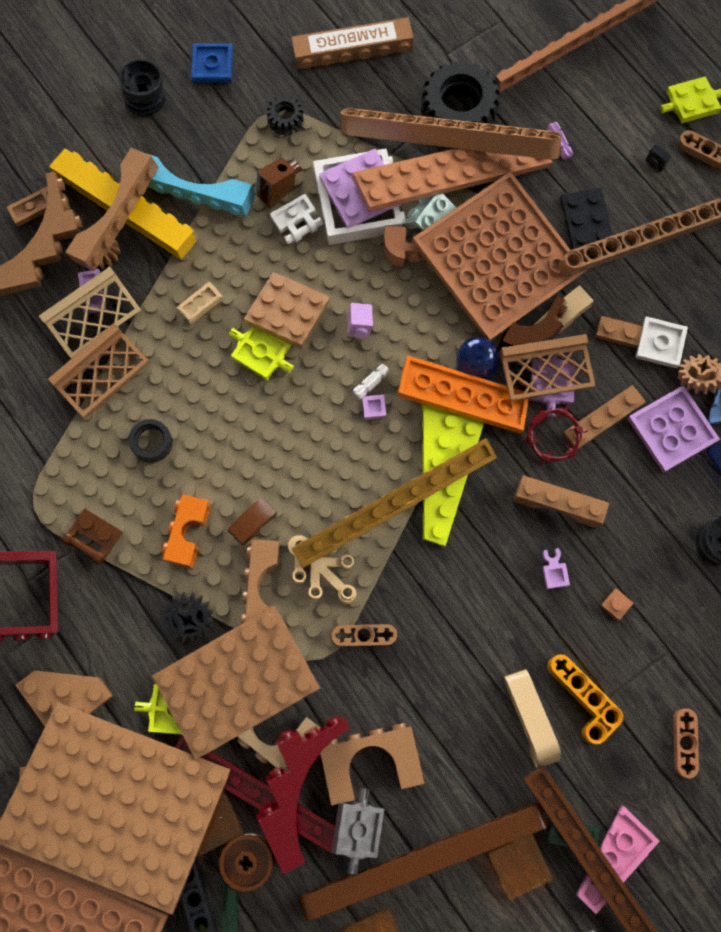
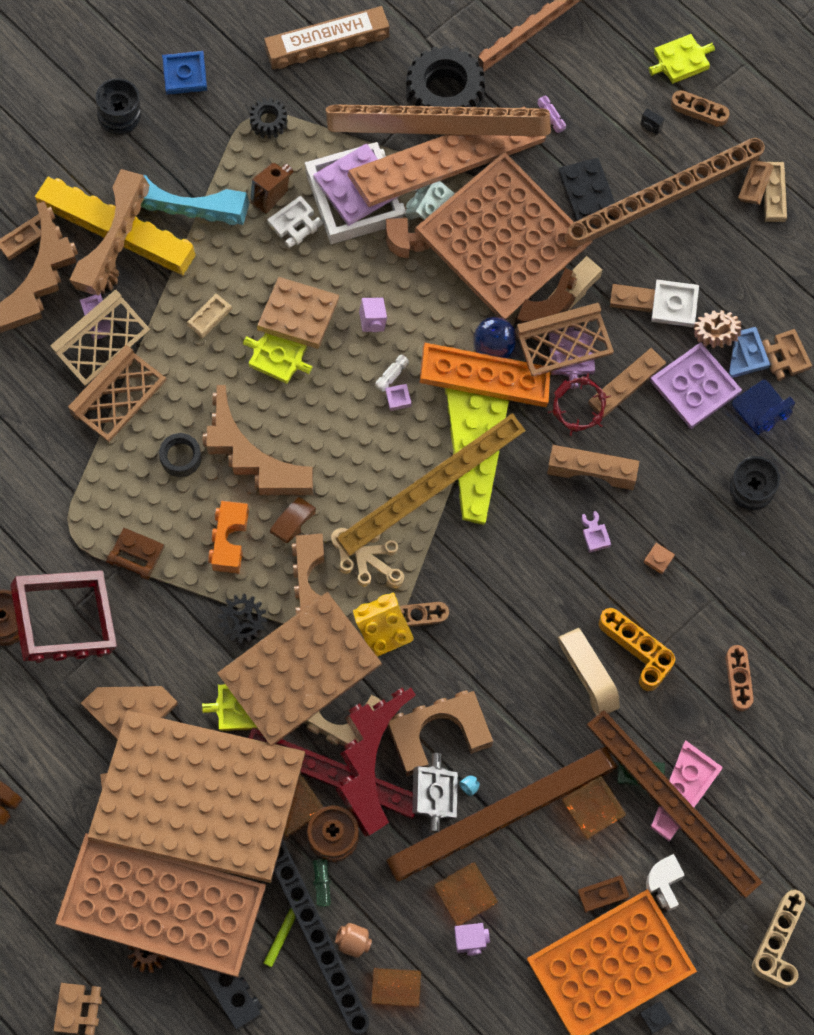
camera: 10 degrees left, 5 degrees down
none -> medium nougat arch [203,385,313,495]
none -> yellow bracket [353,592,414,657]
none -> medium azure hinge [459,776,480,796]

